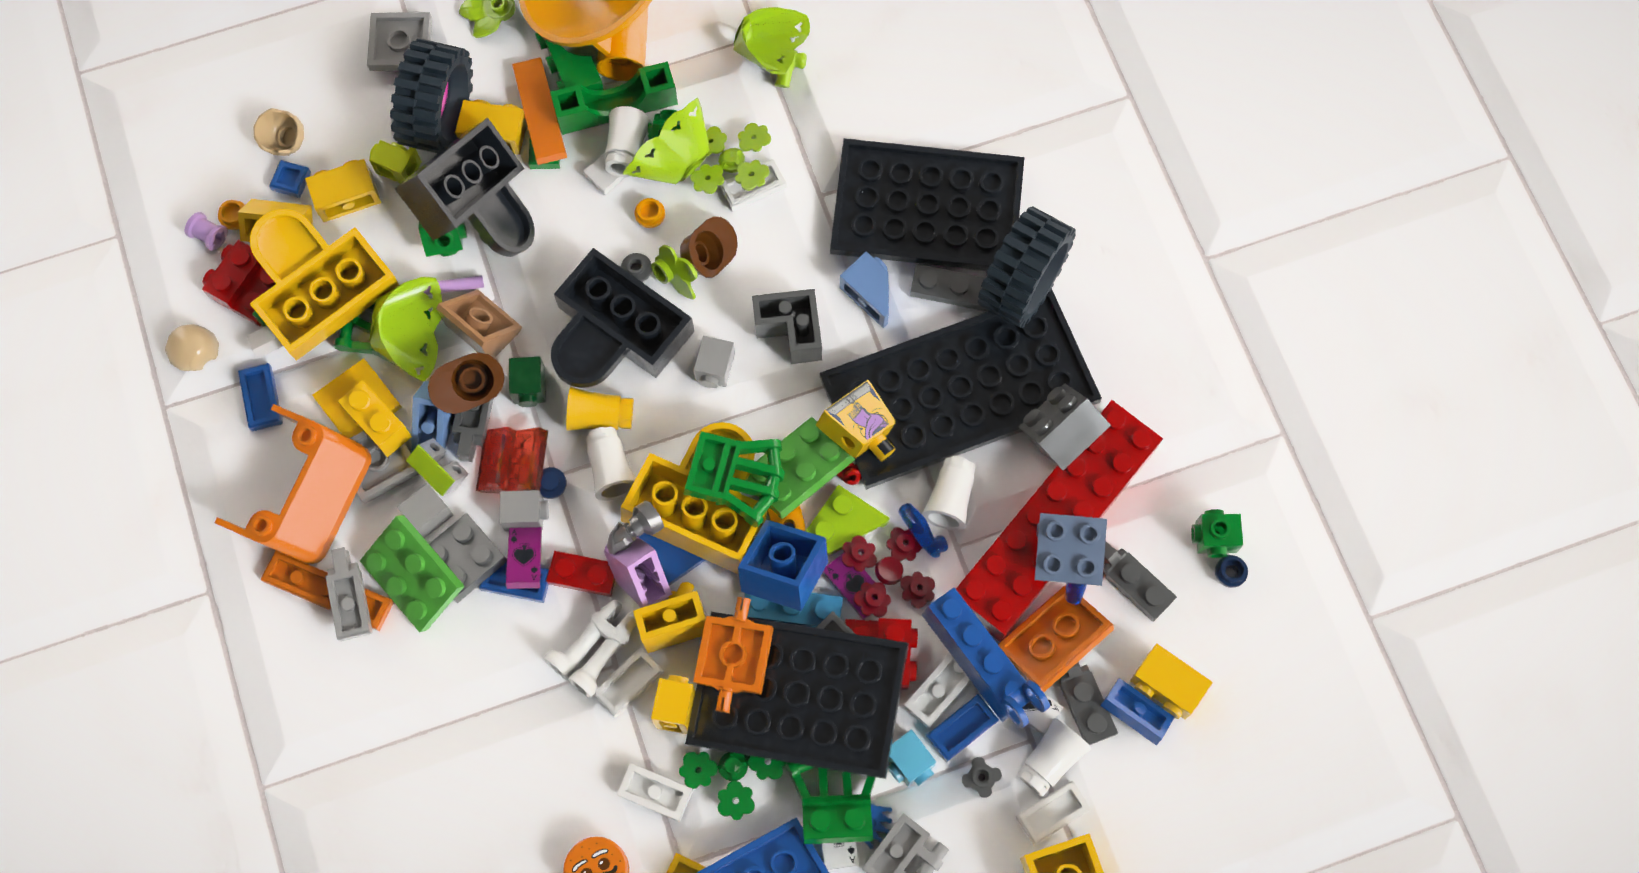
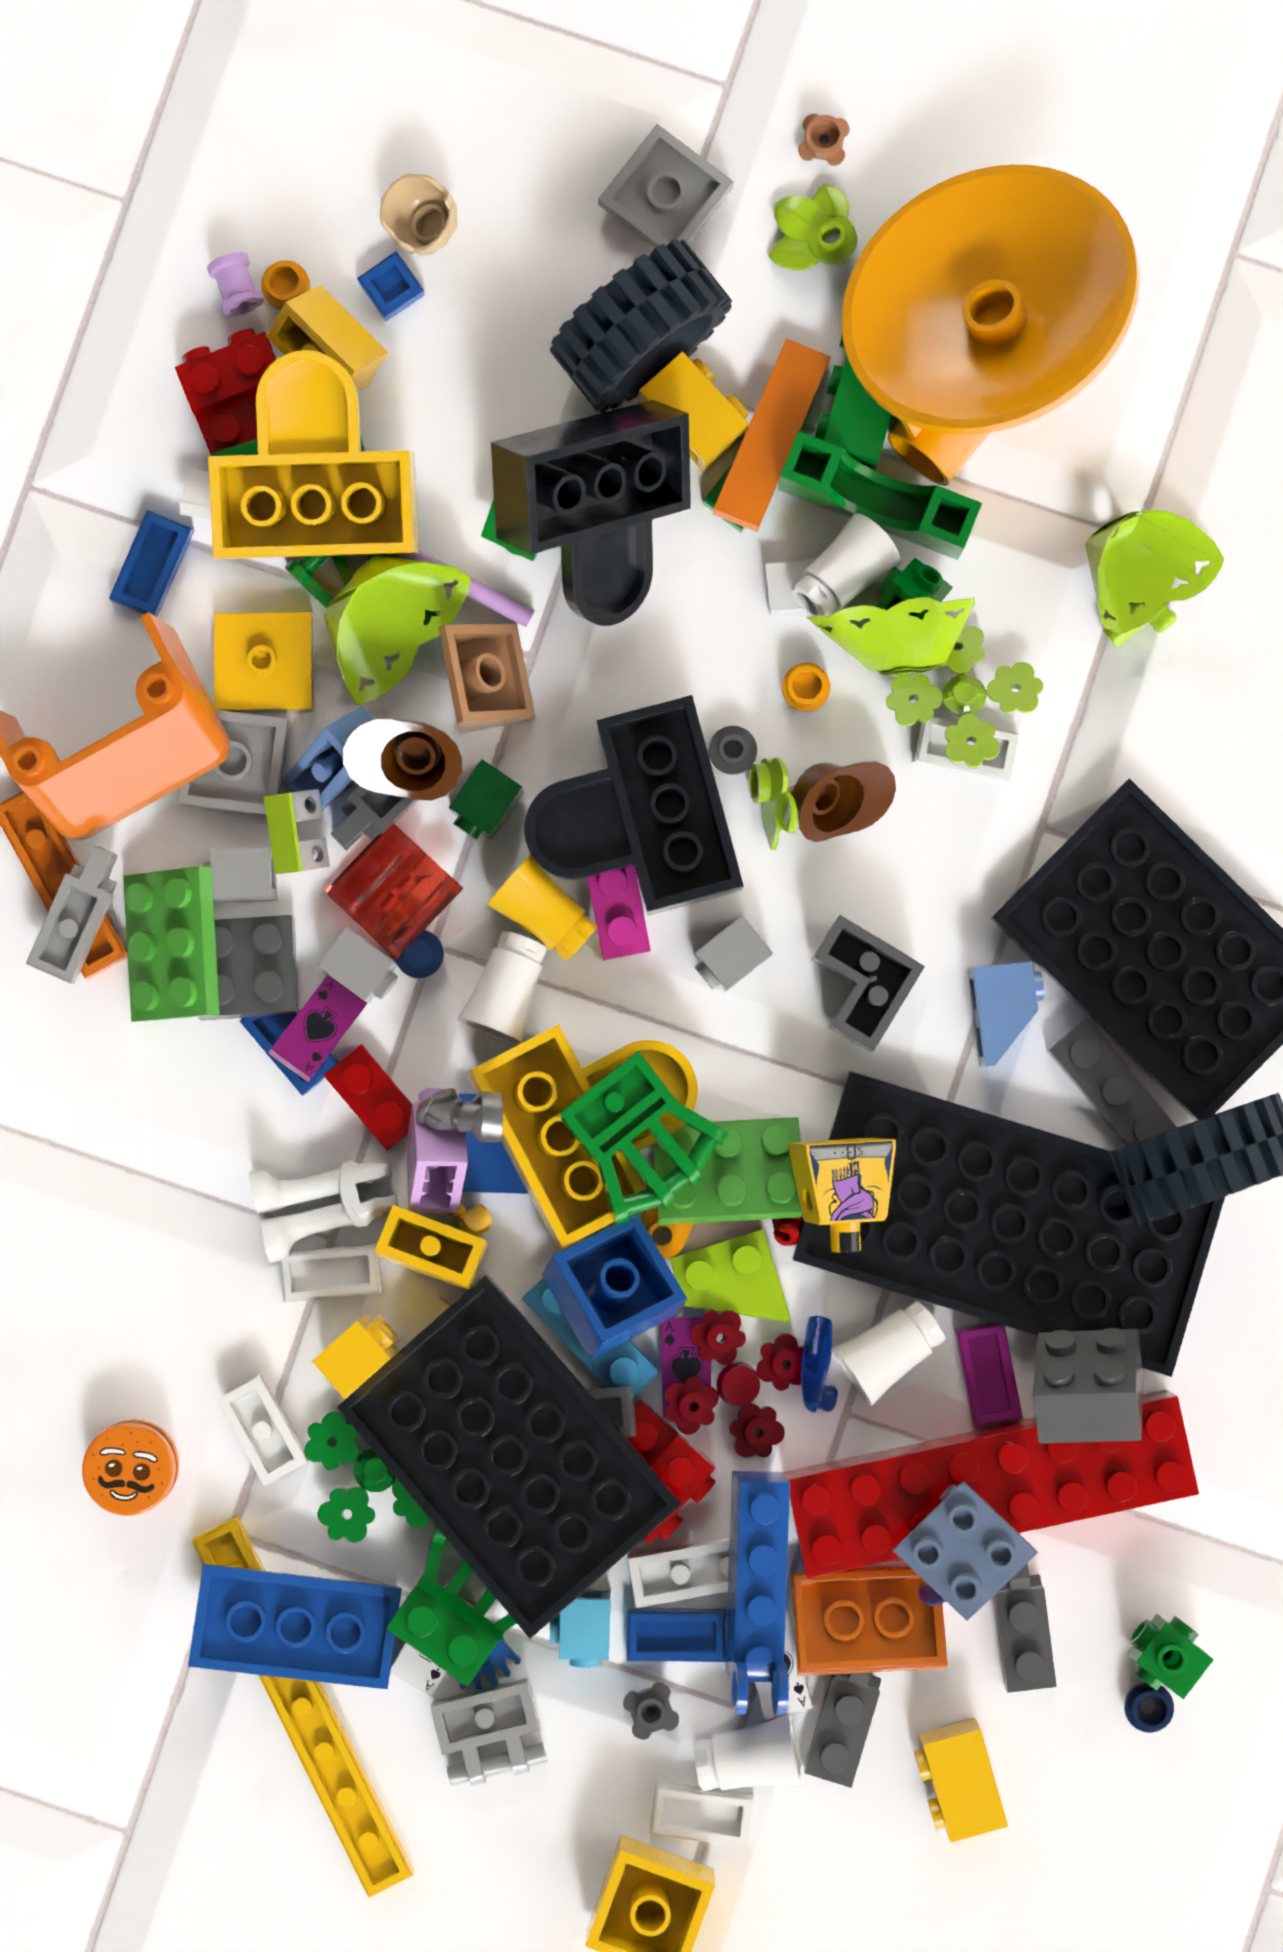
camera: 40 degrees right, 15 degrees up
tan hair [165,324,219,371] -> none
yellow brick [305,159,382,223] -> none
yellow brick [338,380,412,458] -> none
neon yellow brick [369,140,422,183] -> none
orange plate [693,597,774,713] -> none
blue plate [1100,678,1175,746] -> none
none -> dark pink hinge [587,866,651,961]
none -> magenta tile [954,1322,1023,1428]

